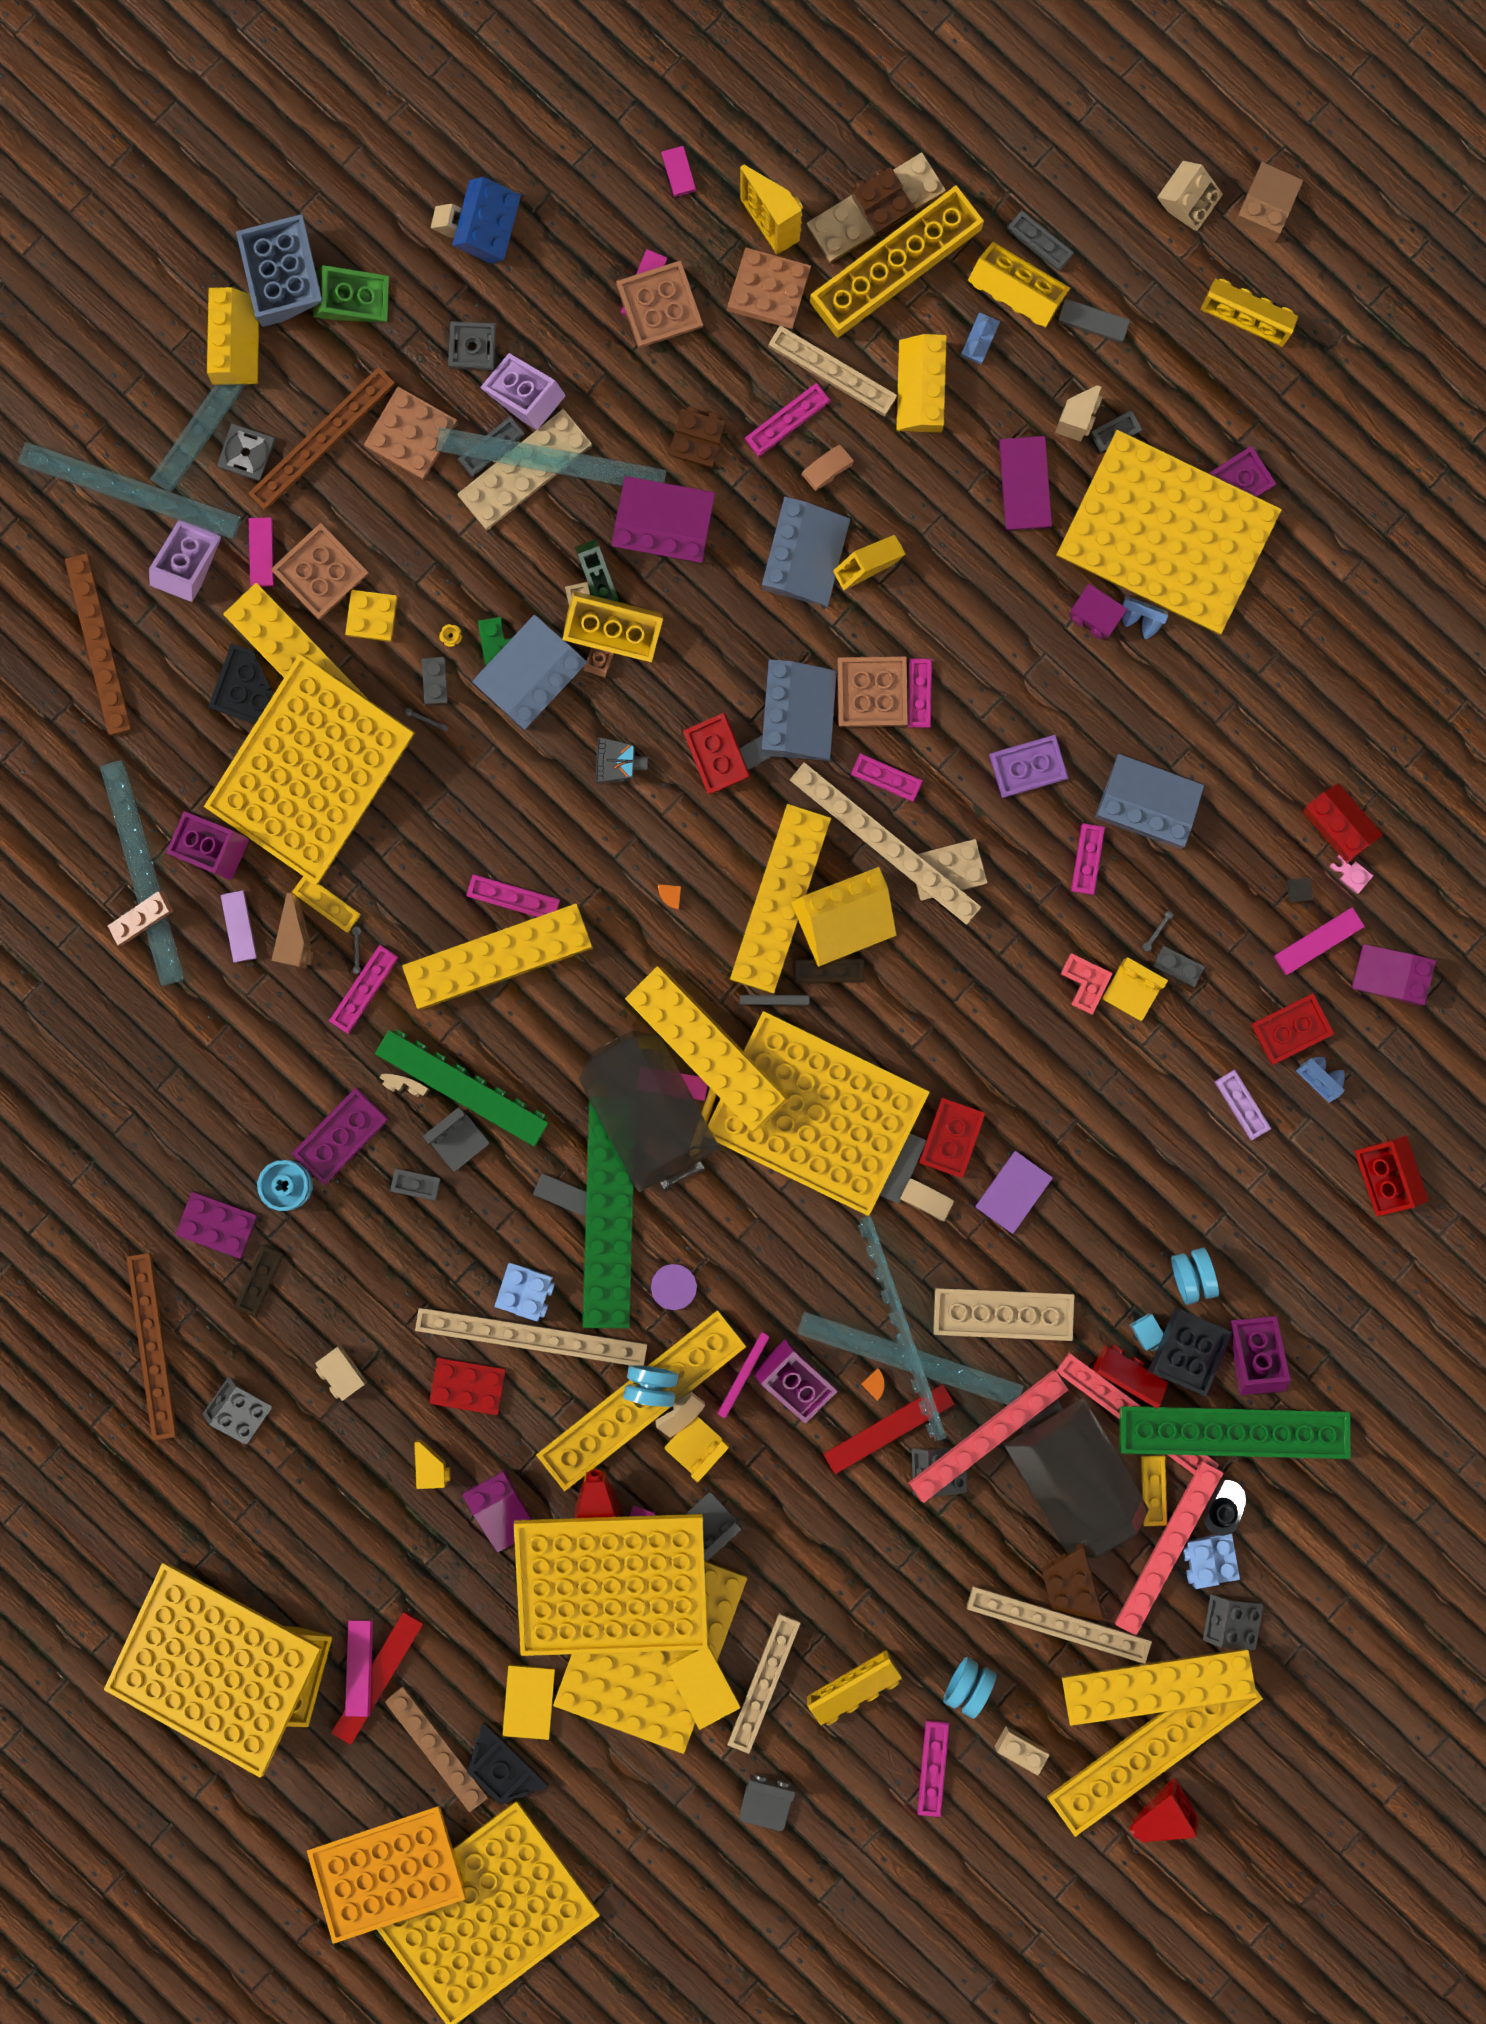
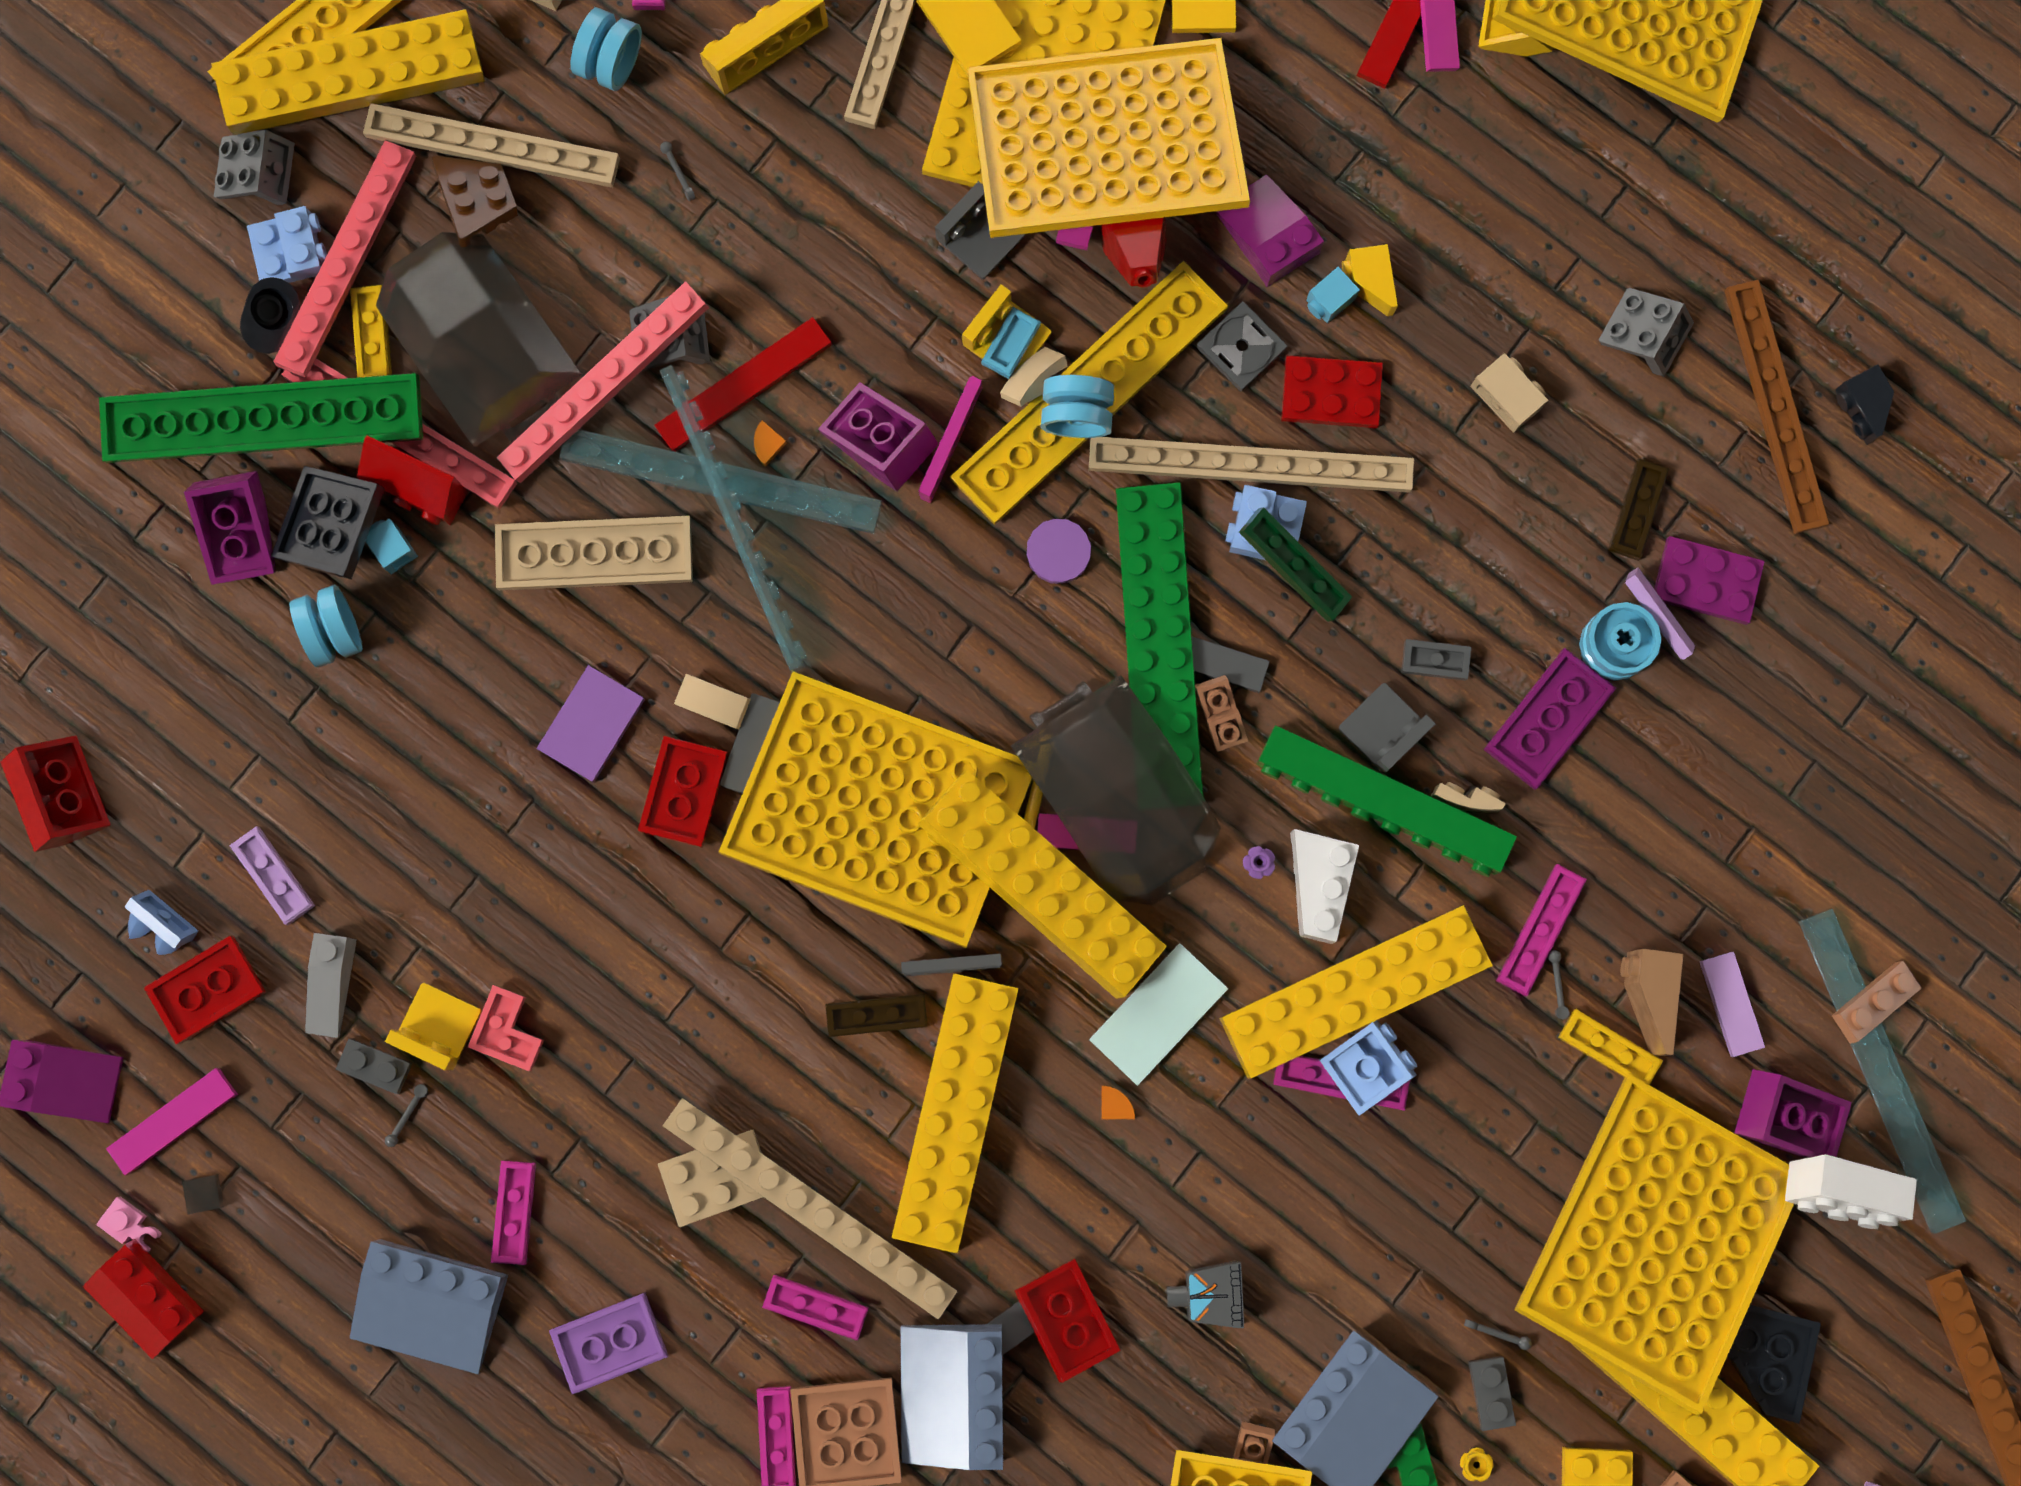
camera: 175 degrees right, 5 degrees down
yellow slope [791,867,896,967] -> none
none -> light grey slope [305,933,357,1038]
none -> dark grey hinge [660,141,695,201]
none -> medium azure tile [981,307,1041,379]
none -> light aqua tile [1089,943,1228,1086]
none -> nougat slope [1195,675,1248,752]
none -> dark grey piece [1196,301,1288,392]
none -> dark green plate [1239,507,1352,622]
none -> medium lavender plate [1243,846,1275,879]
none -> white wedge [1290,829,1359,944]
none -> medium azure brick [1306,267,1360,324]
none -> light blue plate [1319,1020,1417,1116]
none -> lavender tile [1625,567,1695,660]
none -> white brick [1785,1154,1917,1229]
none -> black slope [1835,364,1894,445]

